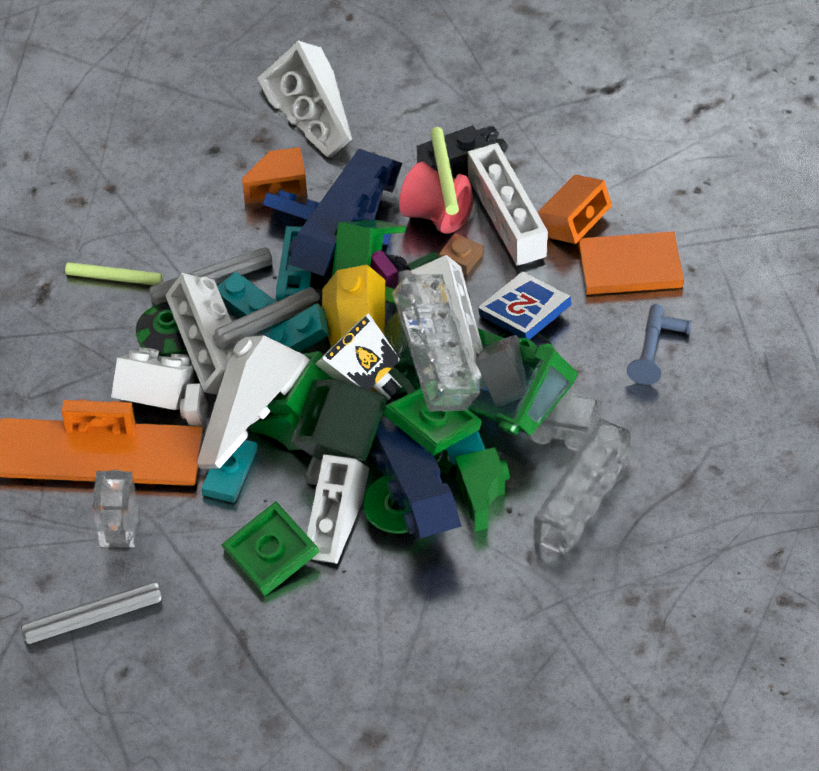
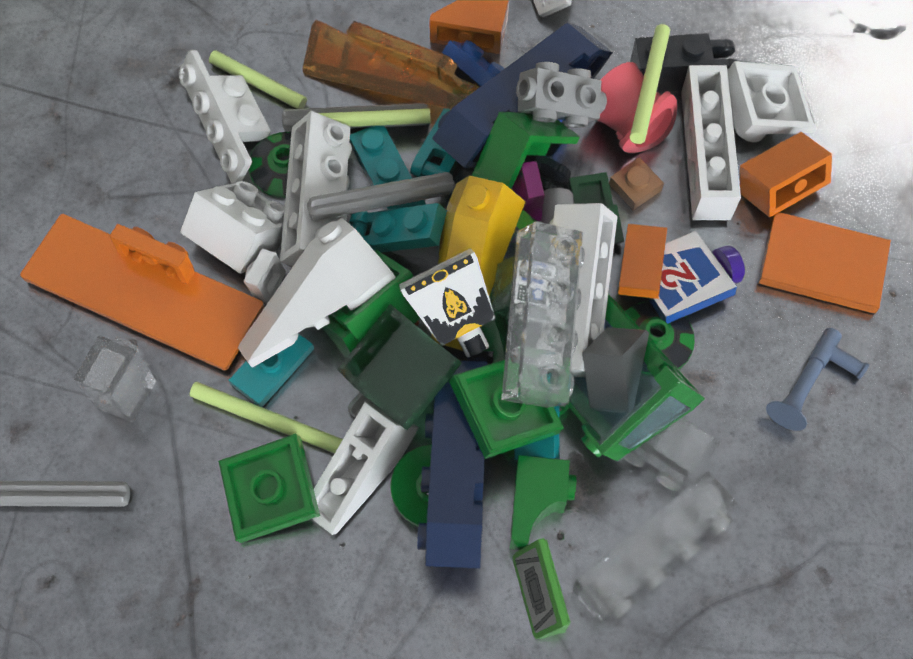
camera: 20 degrees right, 15 degrees up
none -> white bracket [179,50,271,183]
none -> yellowish green bar [190,382,343,454]
none -> clear orange wedge [303,20,479,110]
none -> yellowish green bar [318,108,431,127]
none -> slope [512,538,571,639]
none -> light grey brick [516,62,607,128]
none -> orange tile [618,224,667,299]
none -> dark purple tile [712,245,745,284]
none -> white slope [727,61,817,142]

